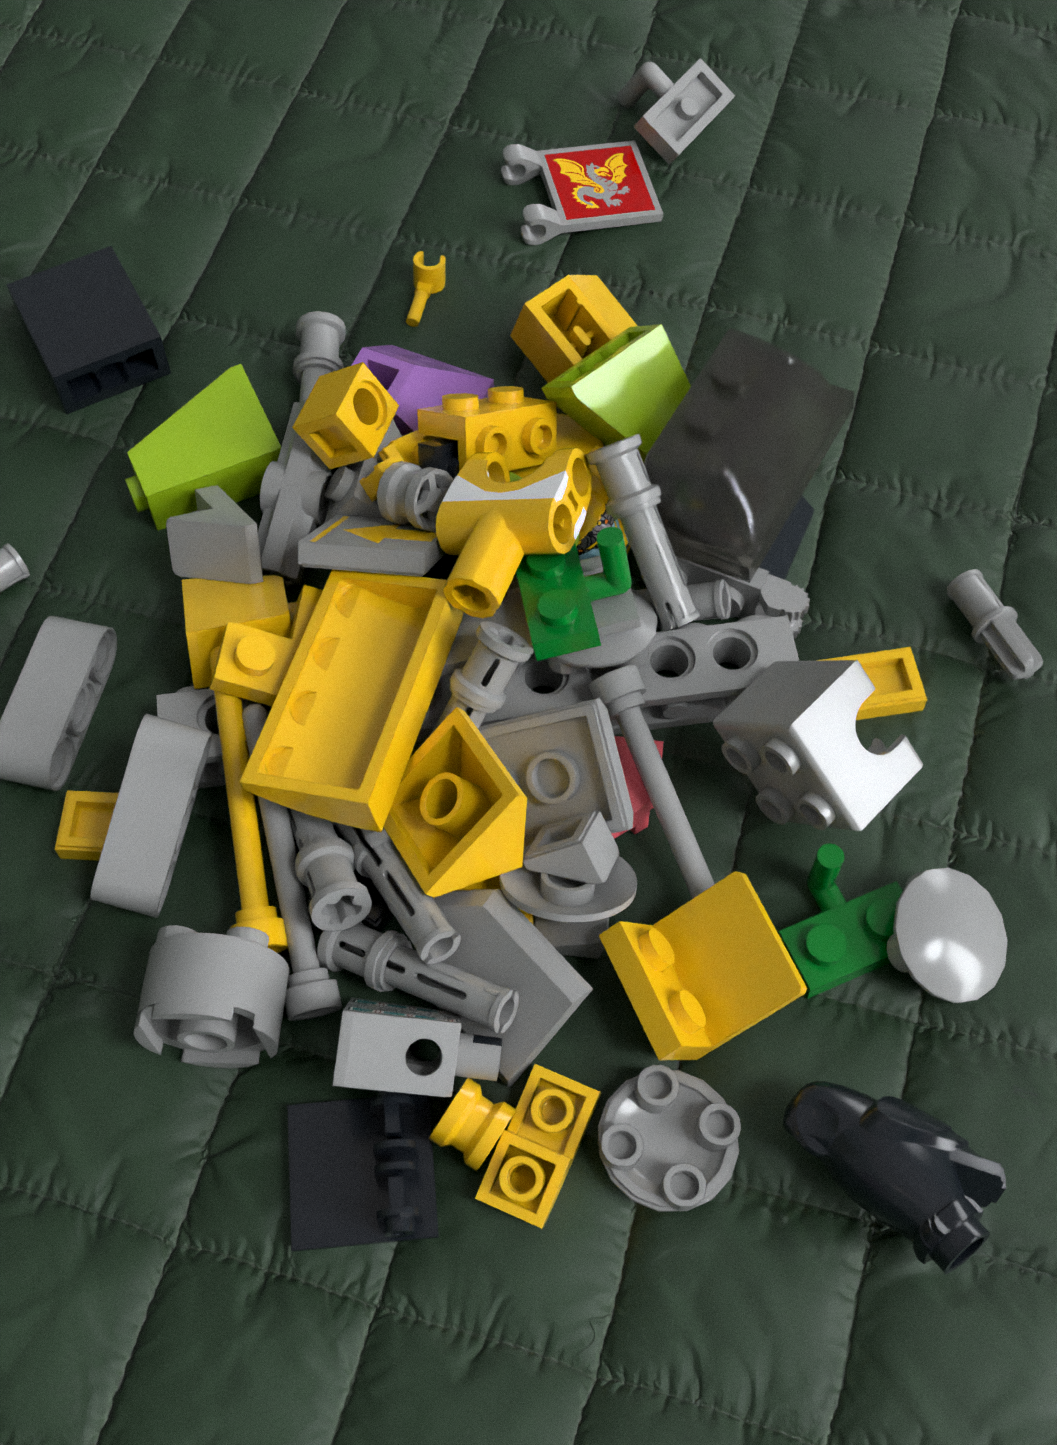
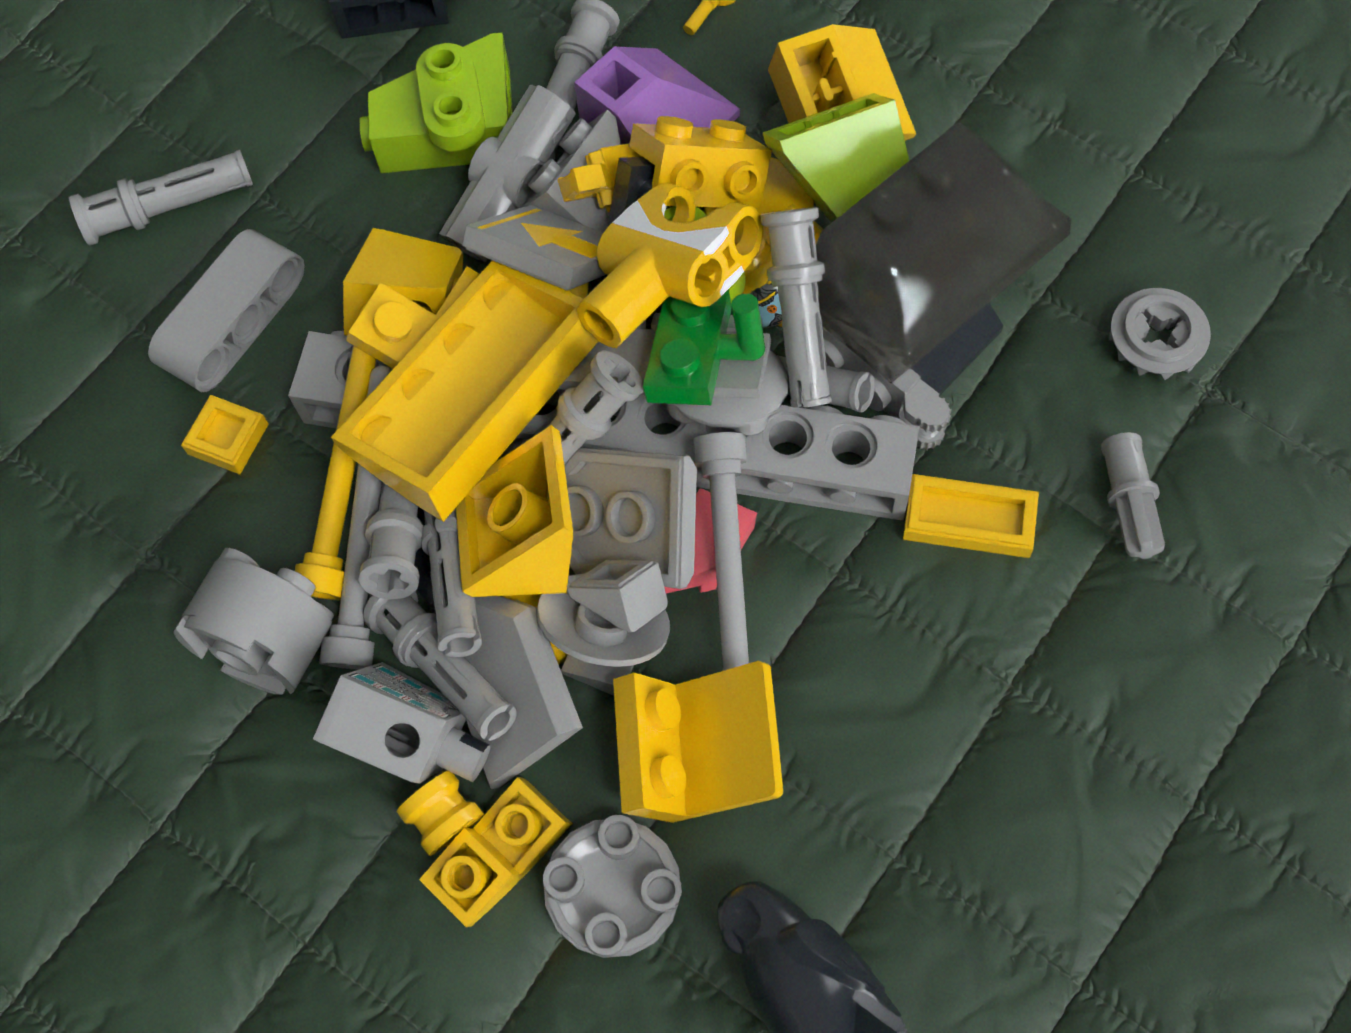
camera: 25 degrees right, 5 degrees up
light grey beam [90,713,212,918] -> none
light grey slope [166,485,263,584] -> none
black hinge [287,1090,439,1252] -> none
yellow brick [292,362,399,469] -> none
light grey wheel [377,461,453,532] -> none
light grey piece [713,660,923,831] -> none
green plate [778,843,903,999] -> none
light grey dish [887,868,1008,1004] -> none
none -> lime plate [416,43,485,151]
none -> light grey gear [1109,288,1211,380]

